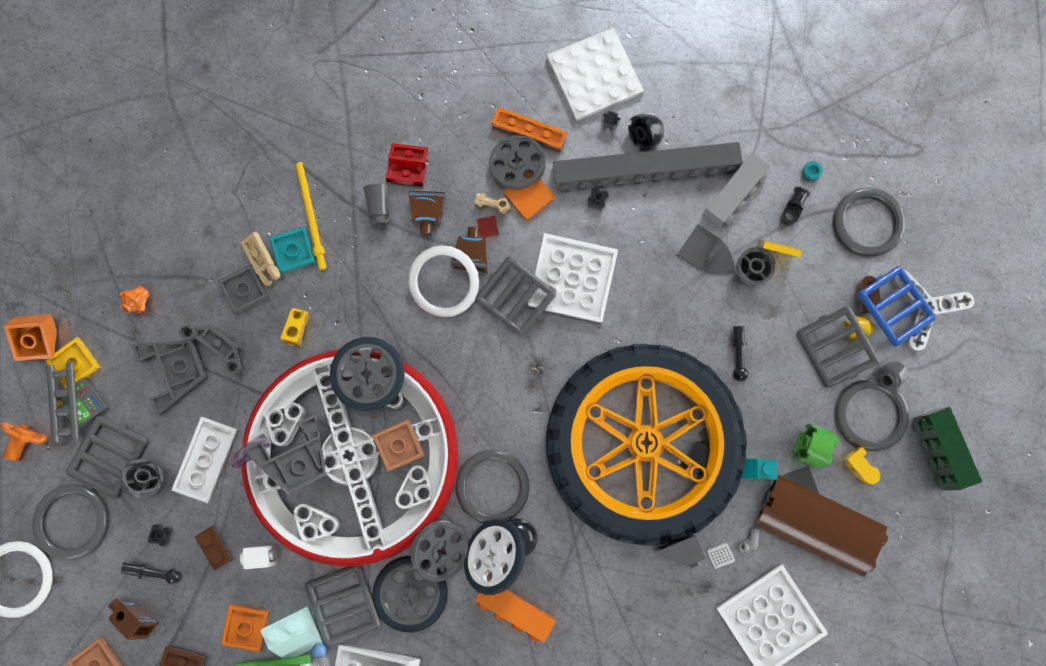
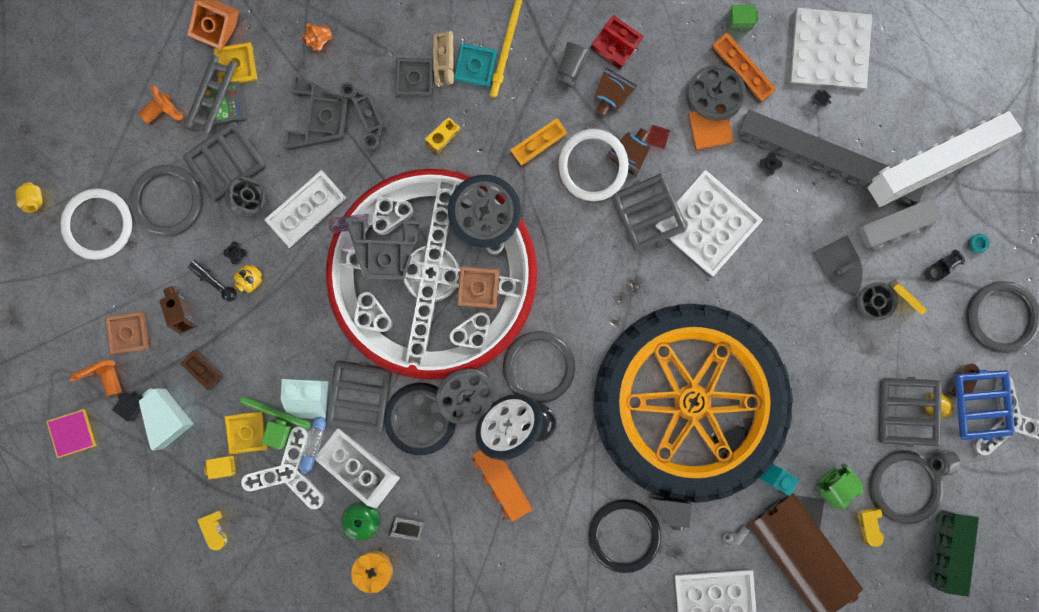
camera: 30 degrees right, 5 degrees up
reddish brown plate [194,526,233,571] -> none
orange tile [221,604,270,652] -> none
white brick [240,545,277,569] -> none
tan bar [474,192,510,214] -> none
black cylinder [628,112,664,151] -> none
white slope [706,543,735,569] -> none
black pin [732,326,749,381] -> none
none -> yellow head [233,265,262,293]
none -> light orange plate [510,118,568,166]
none -> black wedge [588,499,661,573]
none -> bright green brick [729,4,759,29]
none -> white brick [868,111,1022,207]

